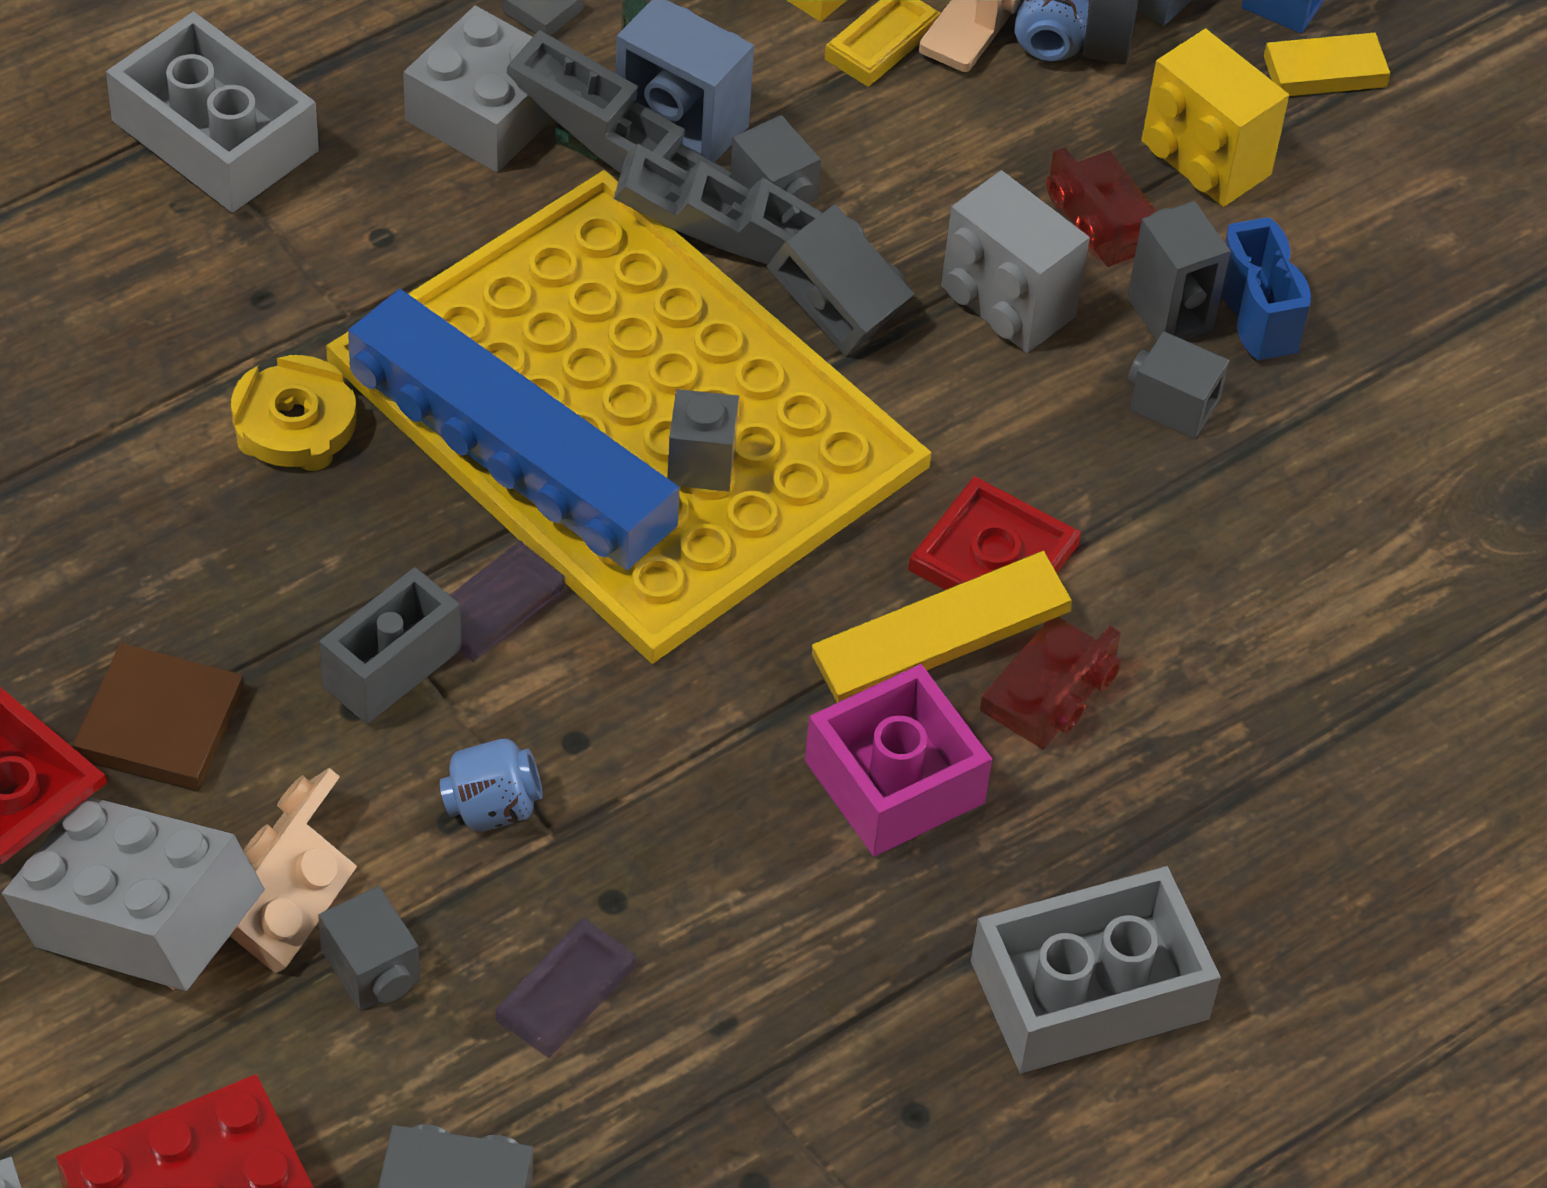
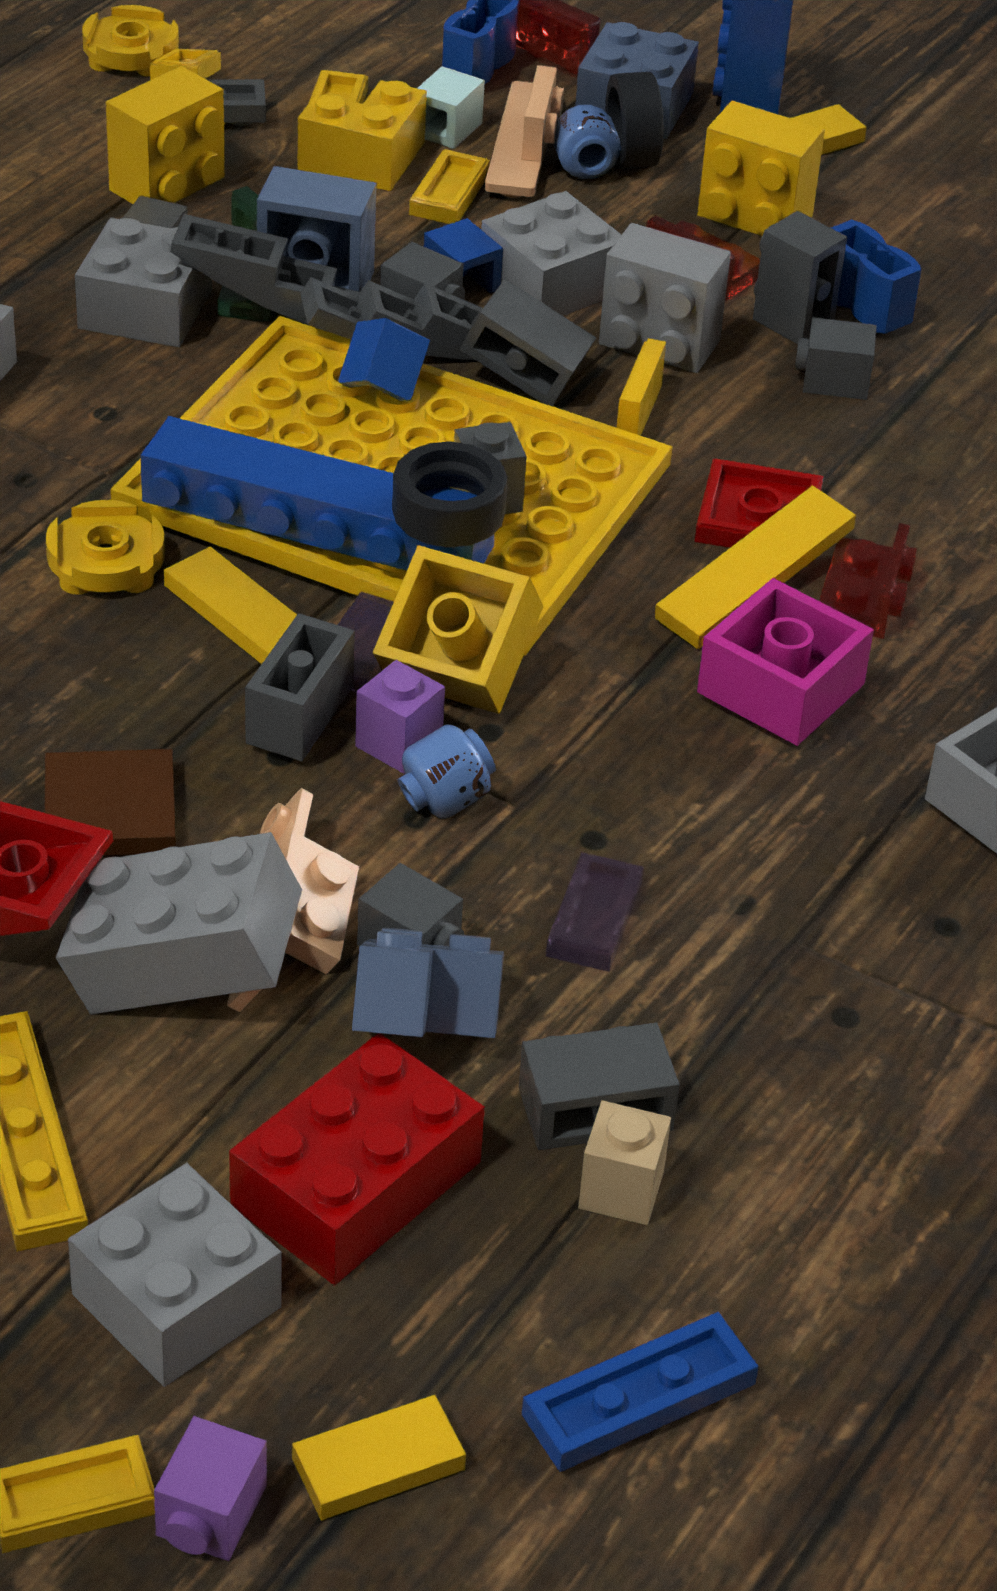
camera: 20 degrees left, 10 degrees down
none -> yellow tile [164,547,297,664]
none -> blue panel [338,318,430,401]
none -> sand blue brick [352,928,504,1038]
none -> medium lavender brick [355,660,445,774]
none -> yellow brick [372,545,543,714]
none -> black tyre [392,441,508,548]
none -> blue panel [424,218,503,293]
none -> light grey brick [481,191,621,316]
none -> yellow tile [617,338,666,436]

